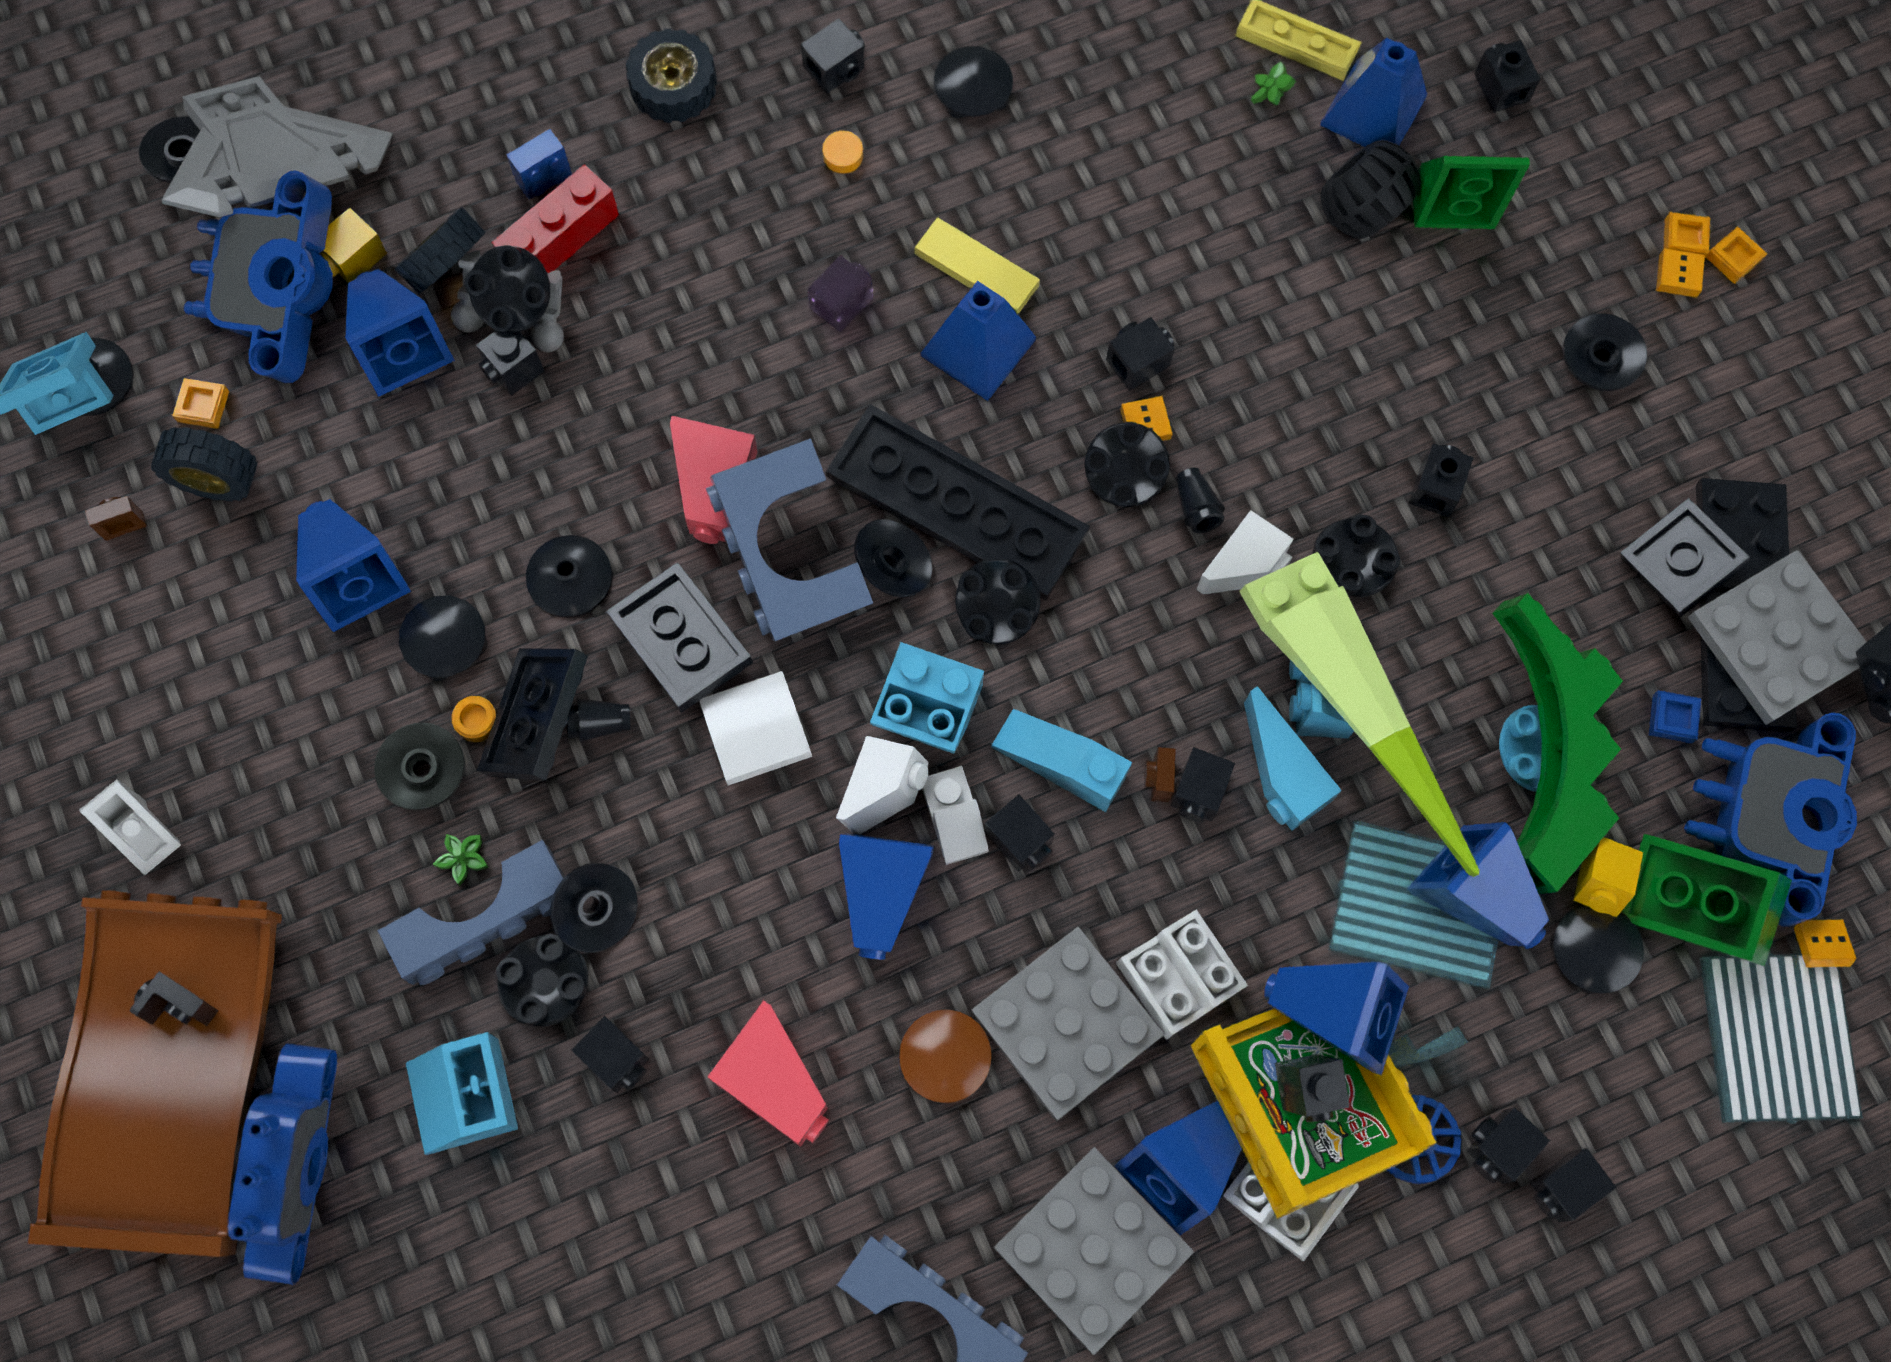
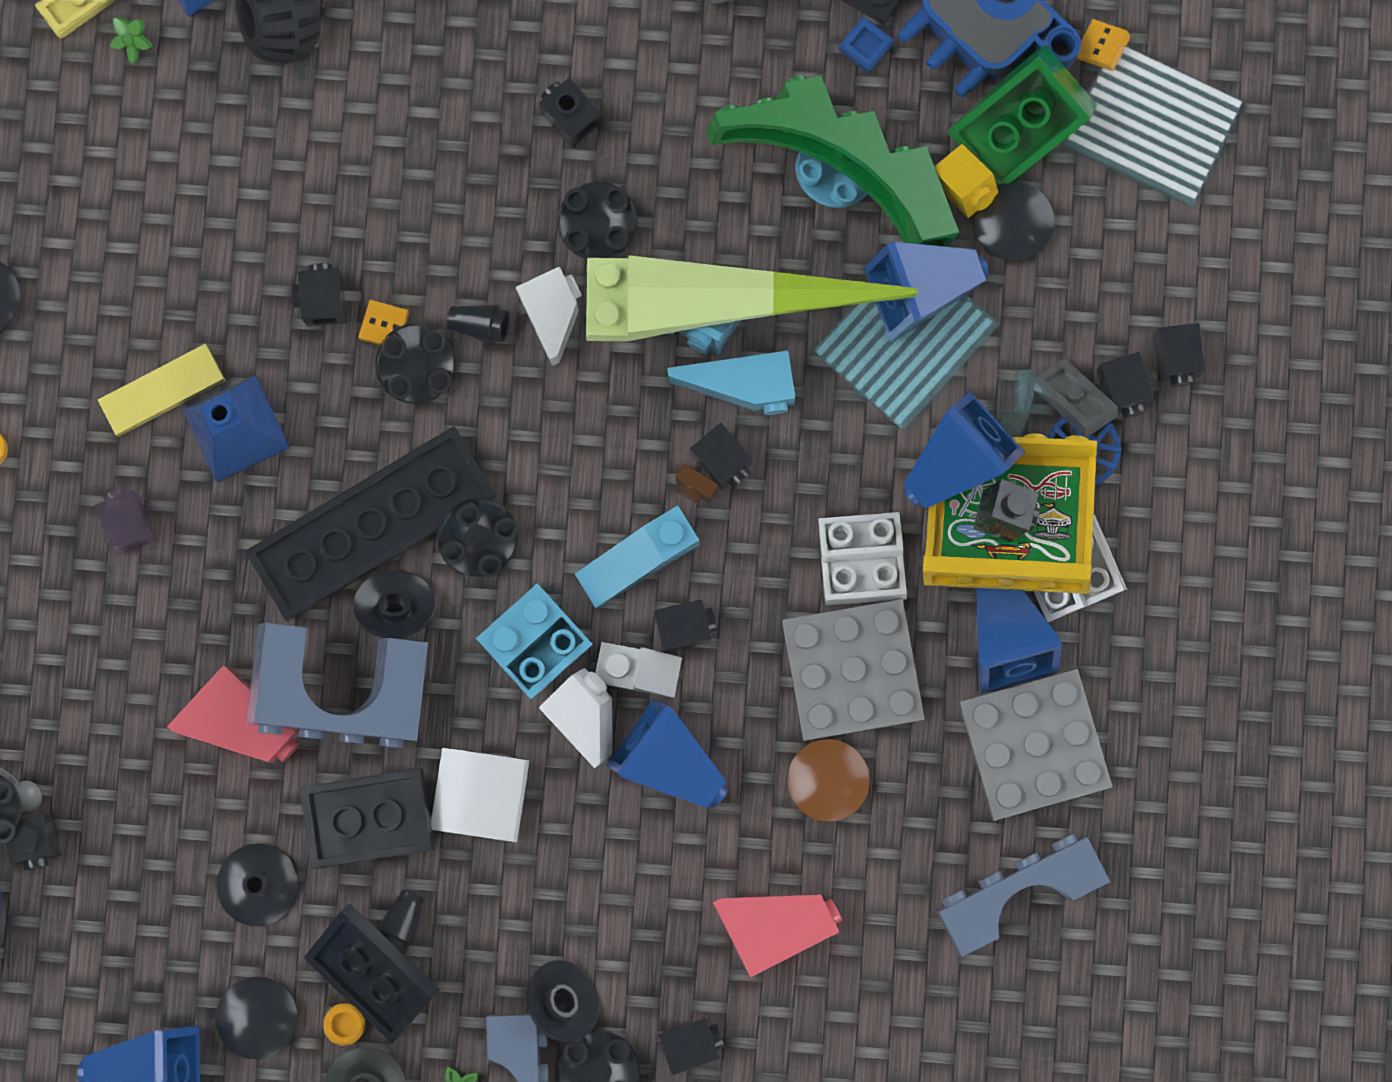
camera: 55 degrees left, 10 degrees up
none -> flat silver plate [1033,358,1118,437]

